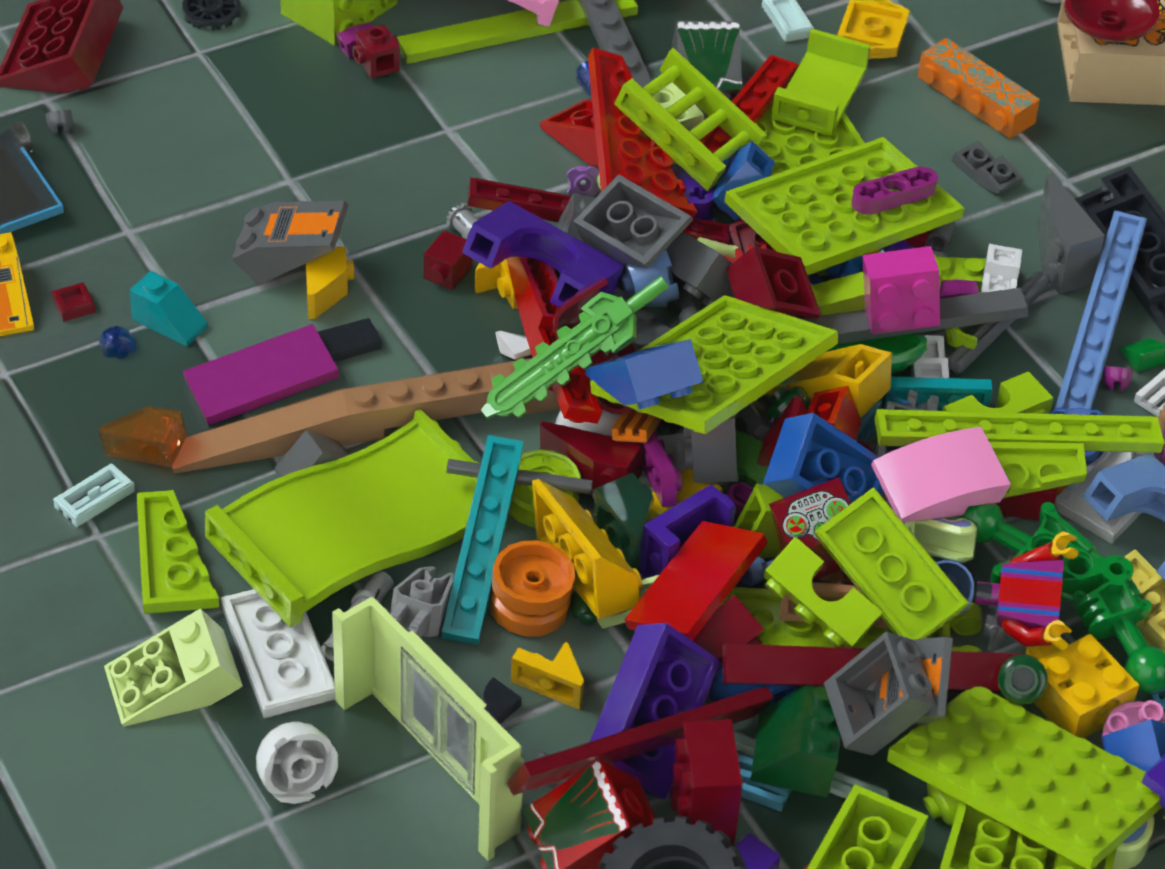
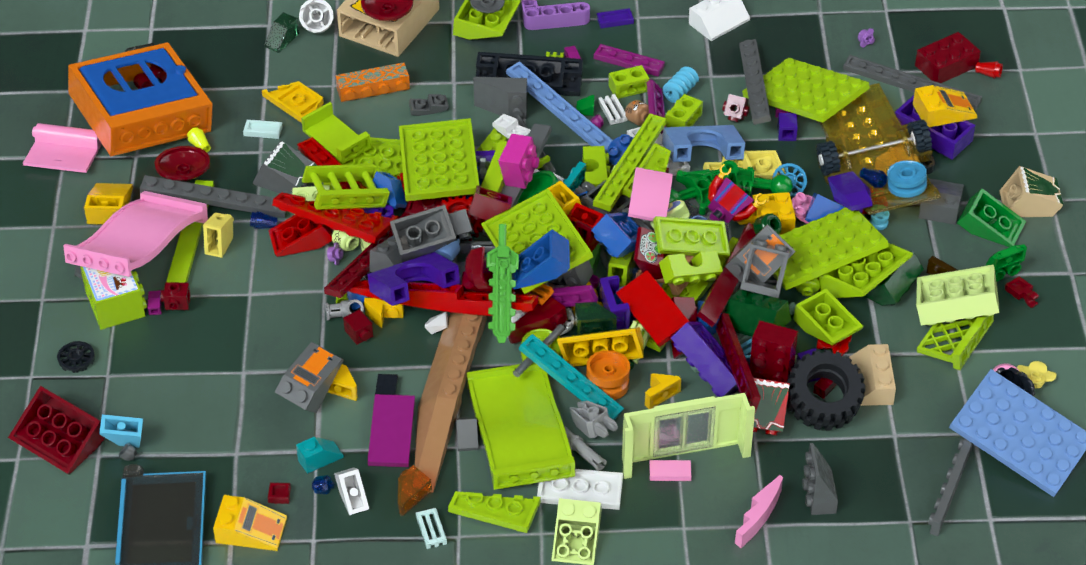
camera: 60 degrees left, 0 degrees up
white cylinder [256,722,338,804] -> none
magenta beam [851,167,938,214] -> none
none -> medium azure slope [100,414,143,448]
none -> light yellow torso [203,213,234,258]
none -> white slope [334,468,369,515]
none -> bright pink tile [649,460,691,481]

